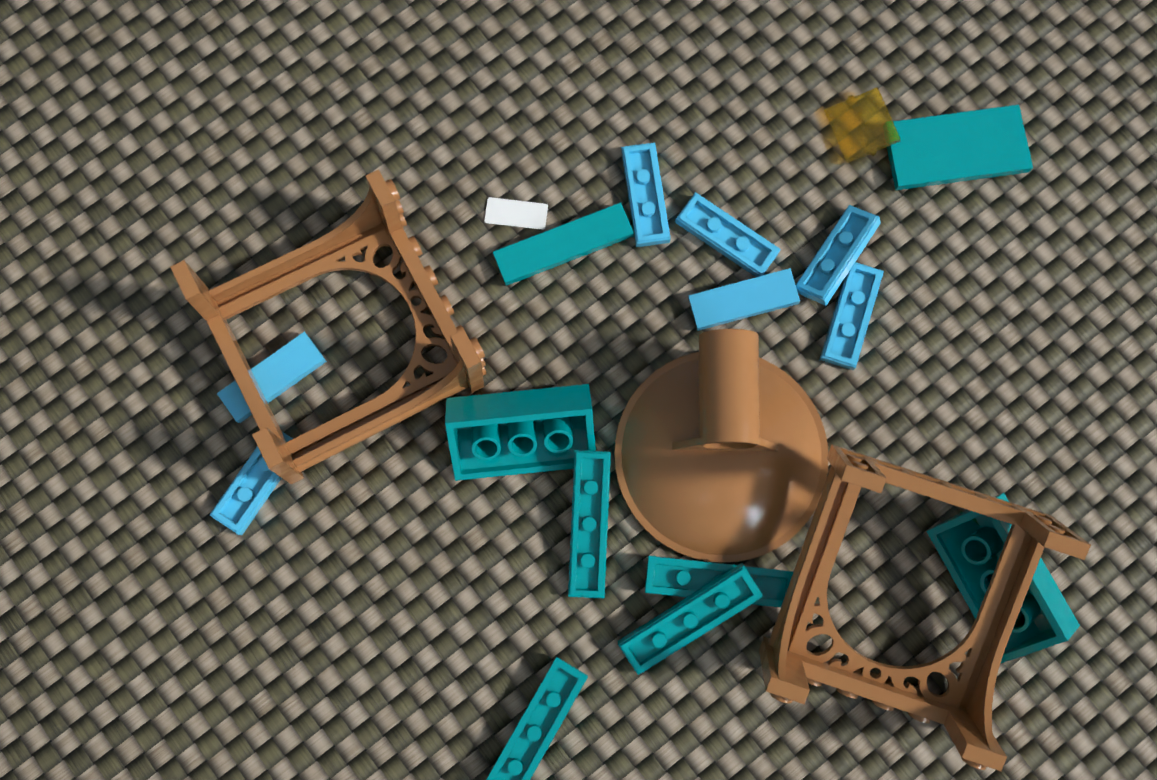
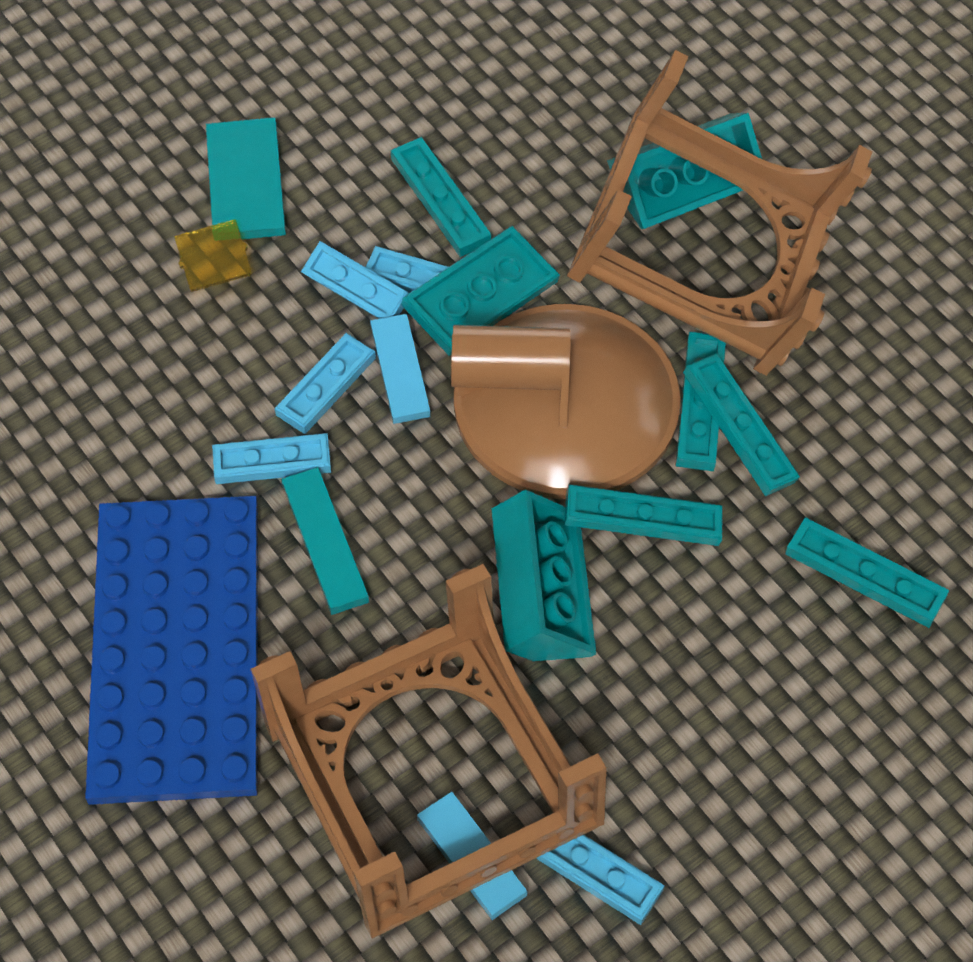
camera: 90 degrees left, 20 degrees down
white sticker [484,197,548,230] -> none
none -> blue plate [85,496,258,805]
none -> teal plate [391,137,491,257]
none -> teal tile [401,226,560,356]

